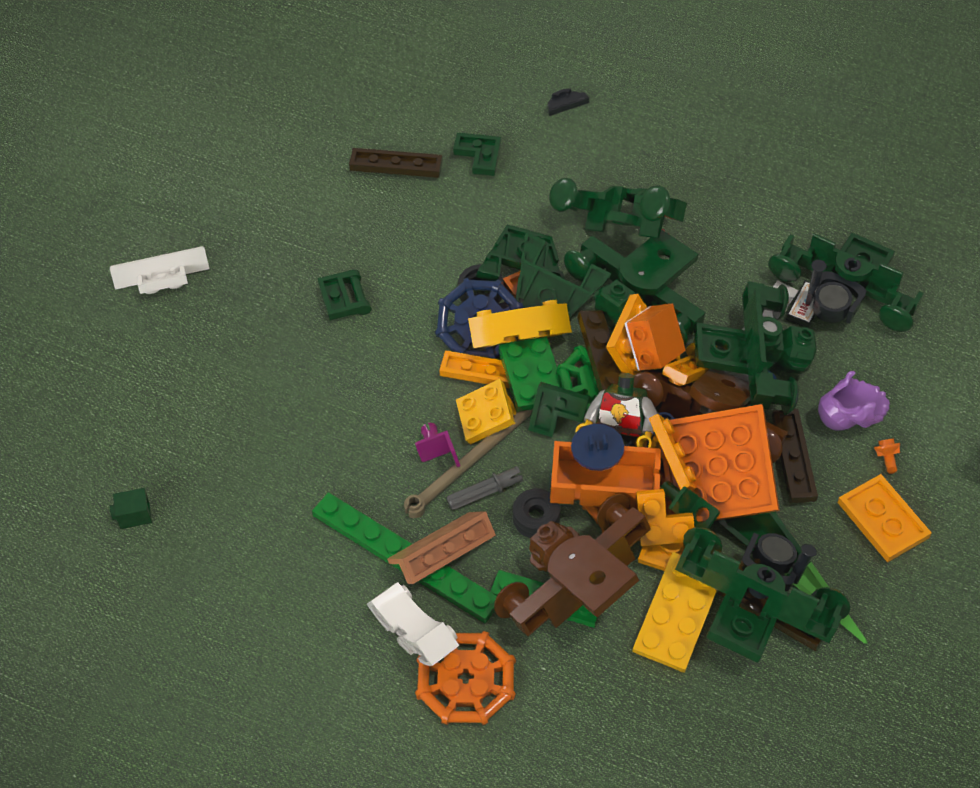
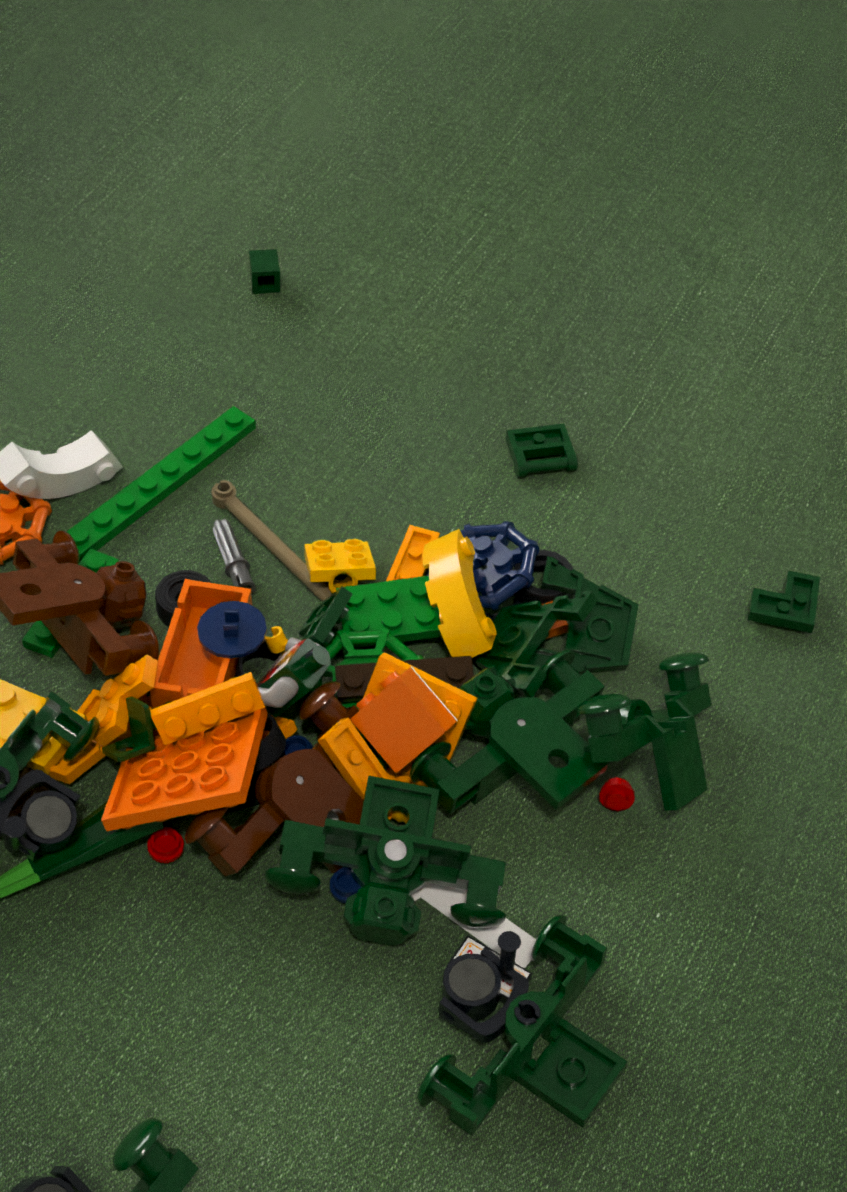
camera: 90 degrees right, 5 degrees down
white bracket [110,246,209,294] -> none
dark brown plate [349,148,443,178] -> none
nougat panel [387,511,496,584] -> none
magenta bracket [415,422,460,467] -> none
dark brown plate [772,409,818,503] -> none
medium lavender hair [818,371,890,431] -> none
light orange plate [837,474,932,562] -> none
orange plate [874,438,900,474] -> none

